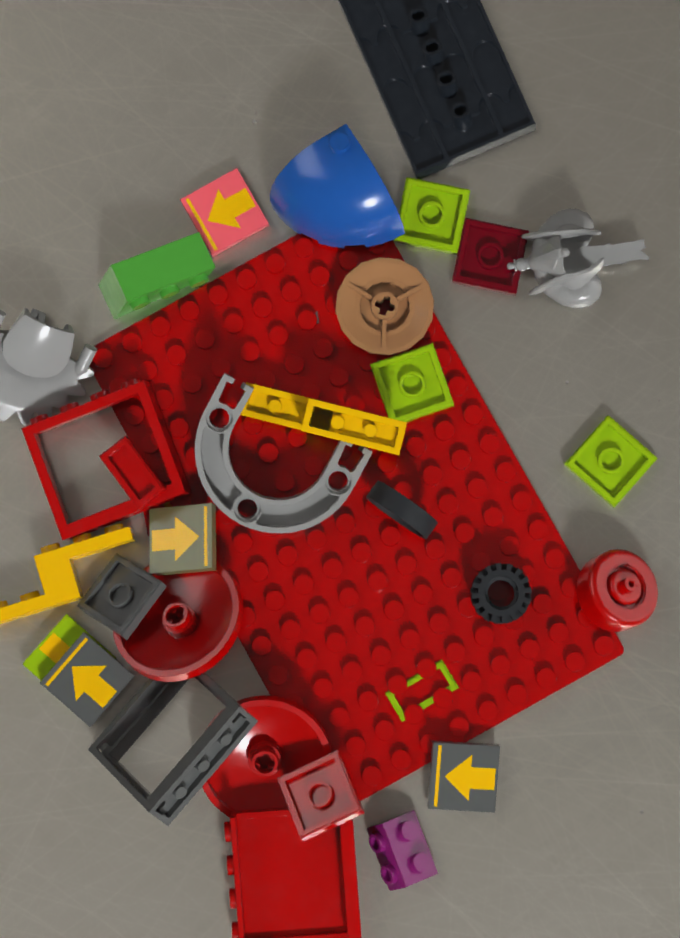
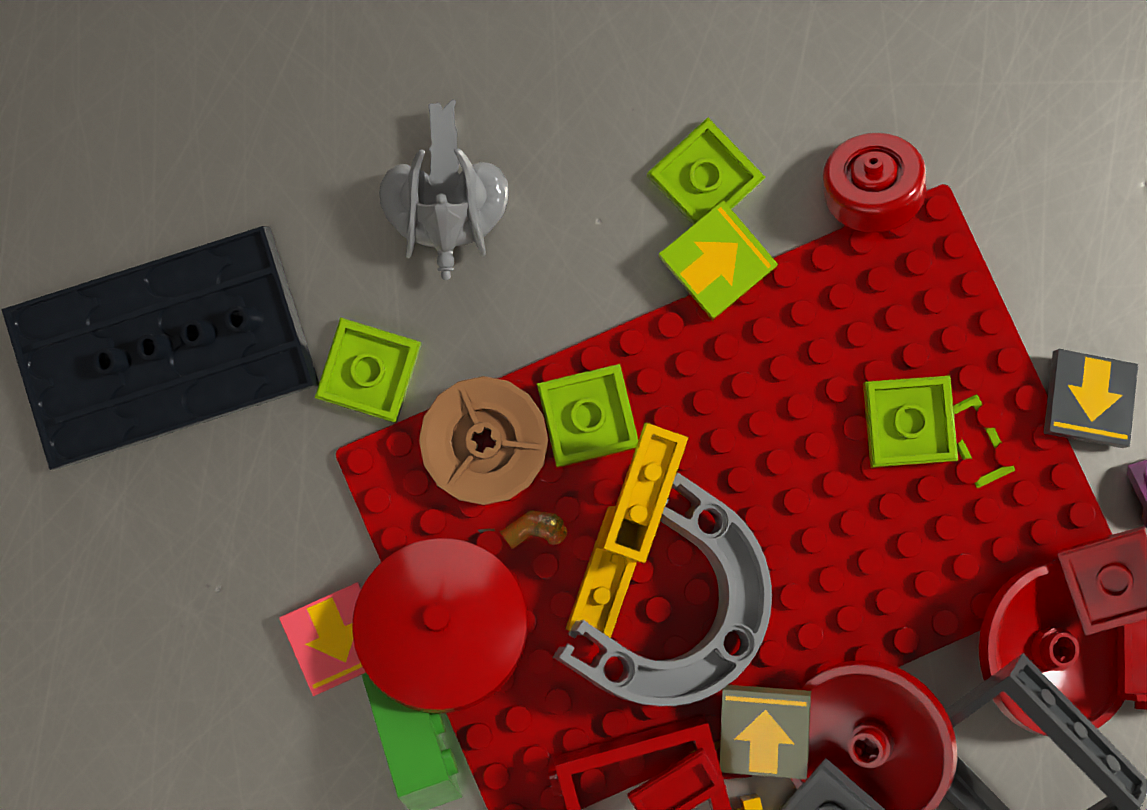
camera: 90 degrees left, 0 degrees up
blue brick [270,124,405,248] -> none
black tyre [366,480,438,539] -> none
dark red tile [452,218,529,296] -> none
black tyre [470,563,532,624] -> none
none -> red dish [352,538,528,713]
none -> clear yellow arm [501,510,567,549]
none -> lime tile [658,200,778,320]
none -> lime tile [863,376,958,468]

